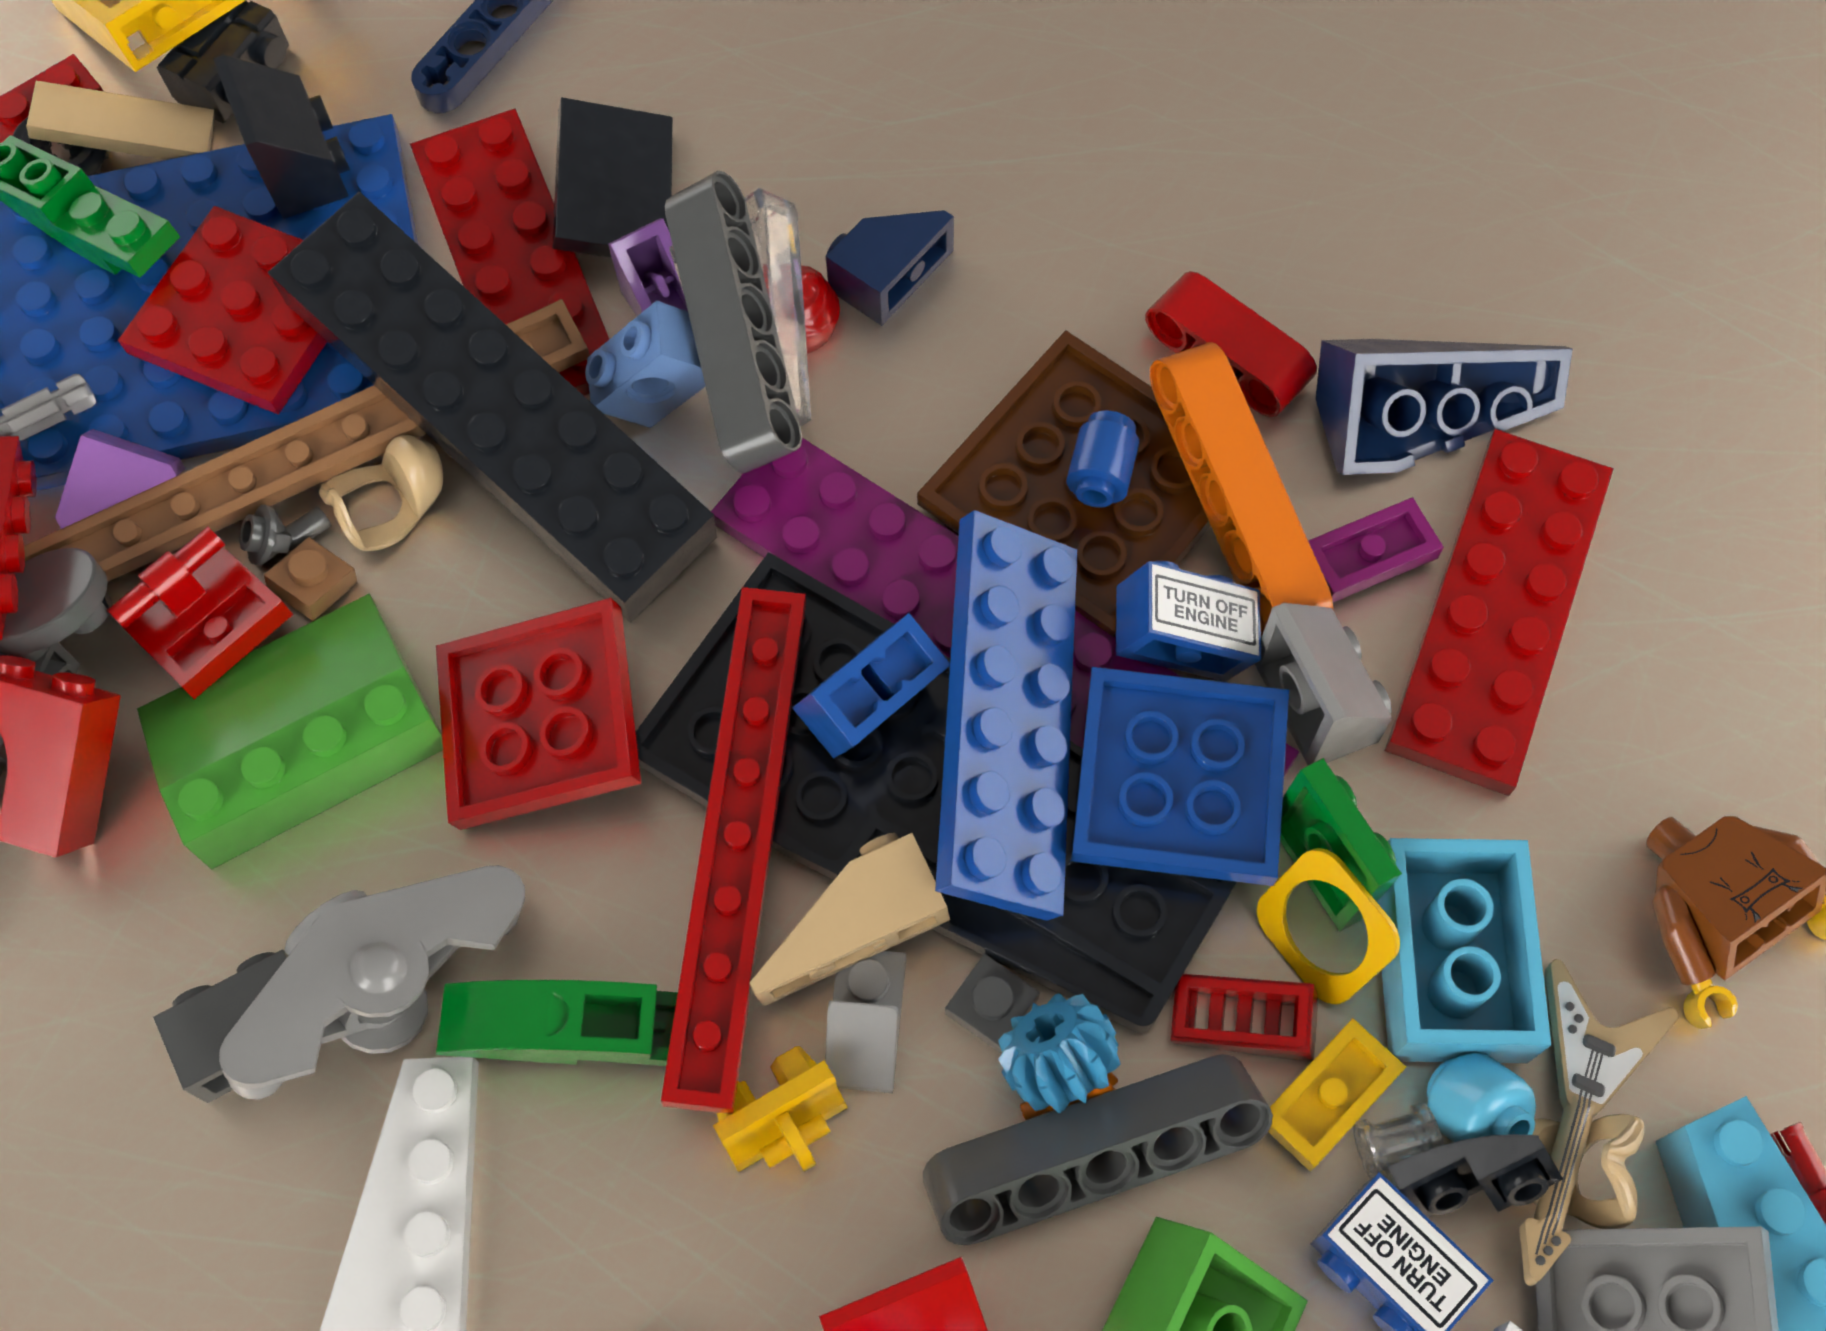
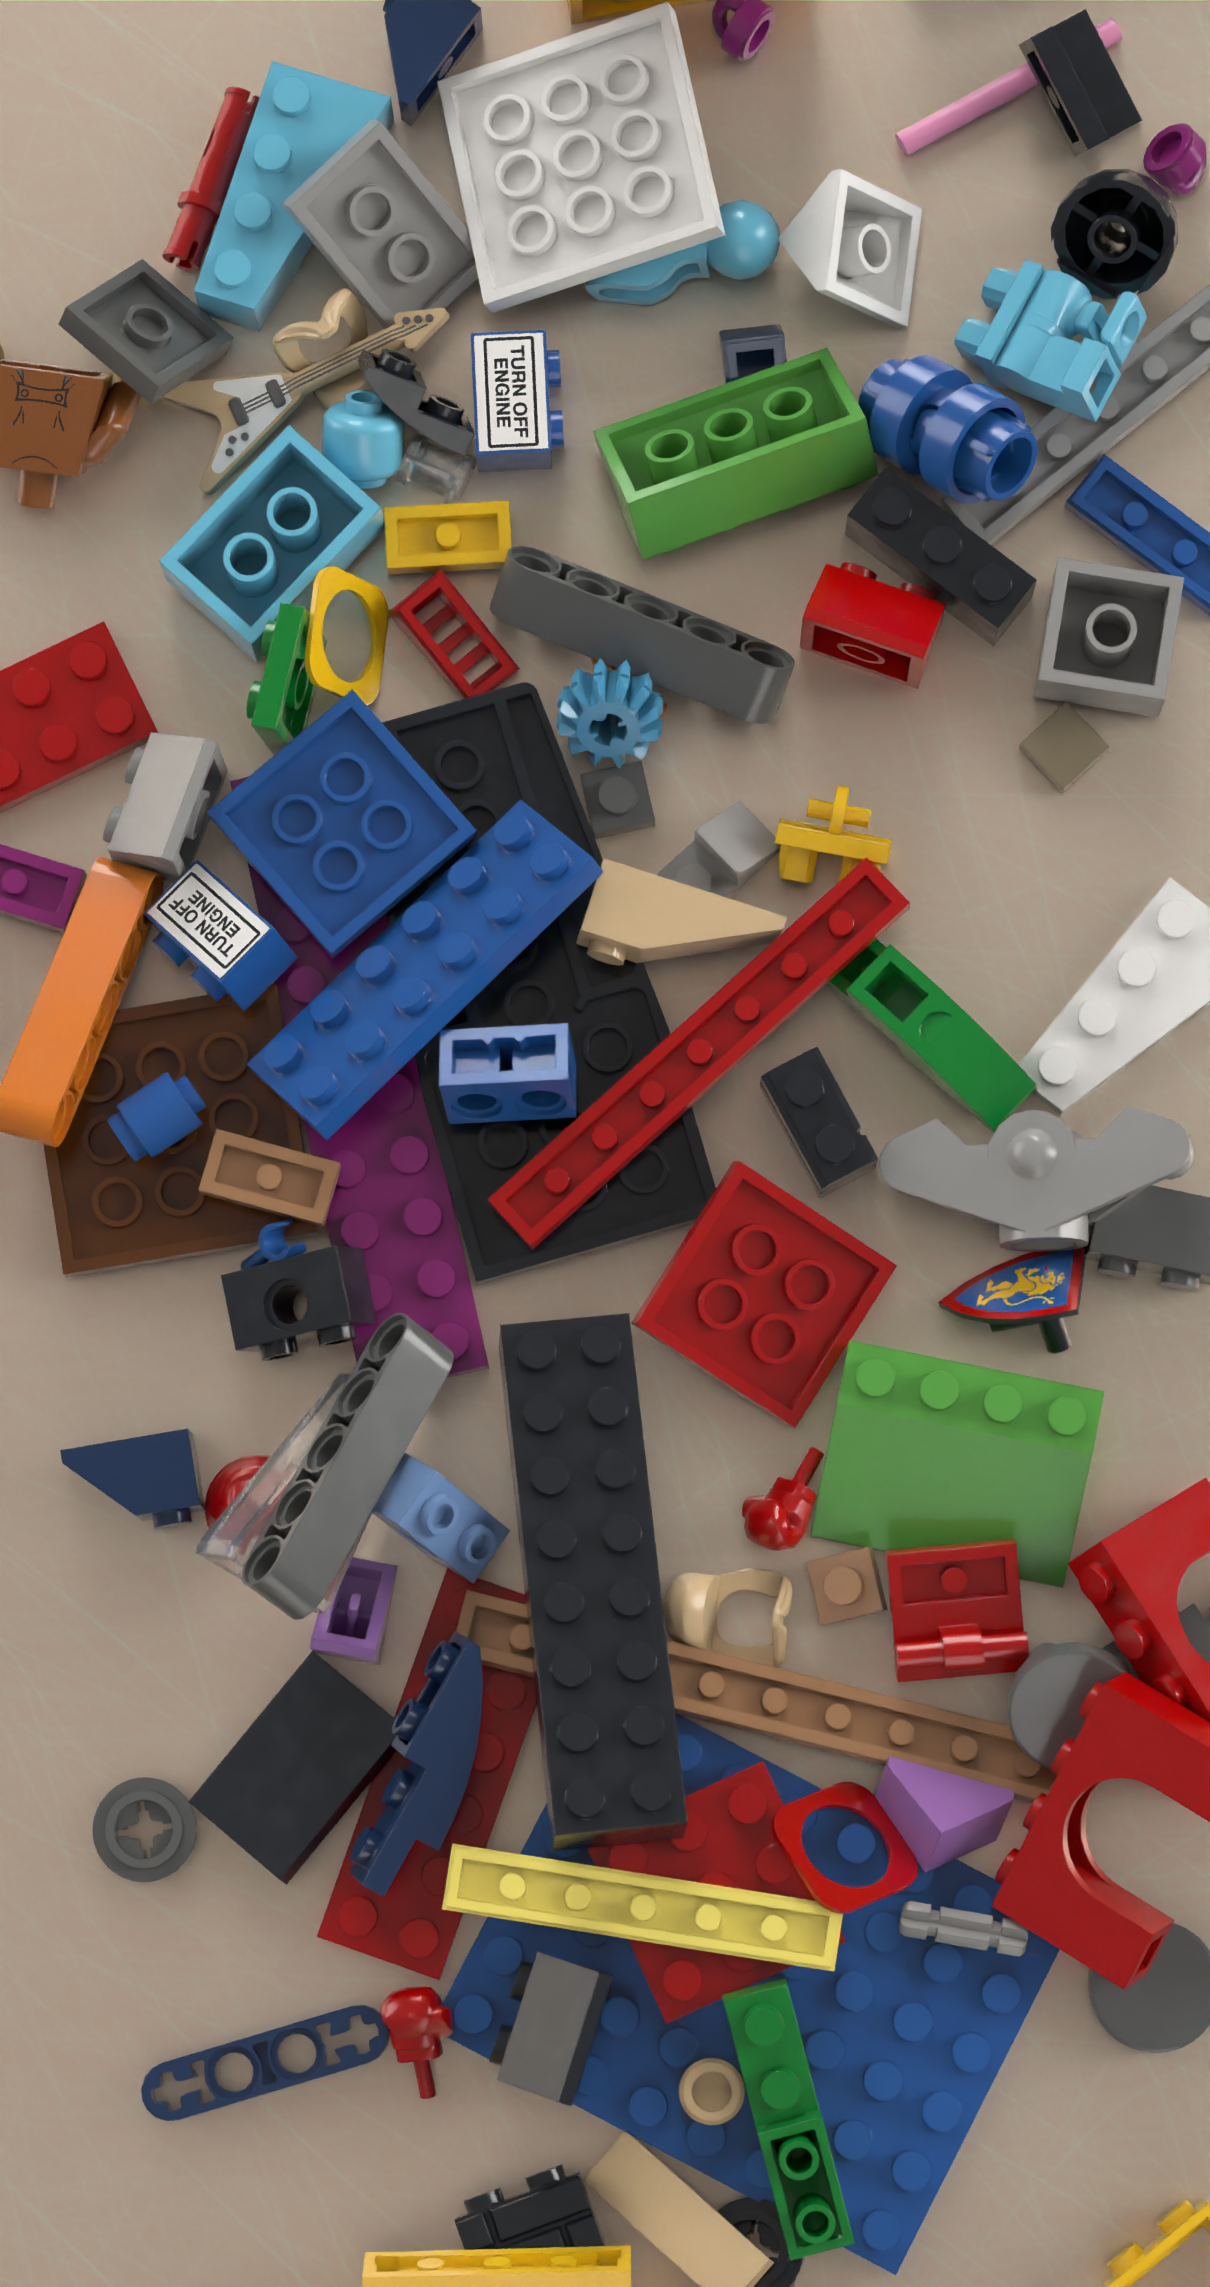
camera: 135 degrees left, 15 degrees up
dark grey plate [239,505,332,566] -> none
none -> dark grey plate [58,259,234,404]
none -> dark grey gear [92,1777,197,1882]
none -> medium nougat plate [198,1129,342,1228]
none -> black brick [221,1245,377,1361]
none -> blue hand [241,1219,306,1270]
none -> dark blue slope [349,1631,483,1897]
none -> red piece [380,1987,454,2099]
none -> light yellow tile [442,1843,843,1972]
none -> tan tile [679,2058,745,2125]
none -> red piece [742,1447,824,1551]
none -> black brick [760,1047,878,1198]
none -> red piece [771,1782,918,1914]
none -> shield [938,1246,1088,1353]

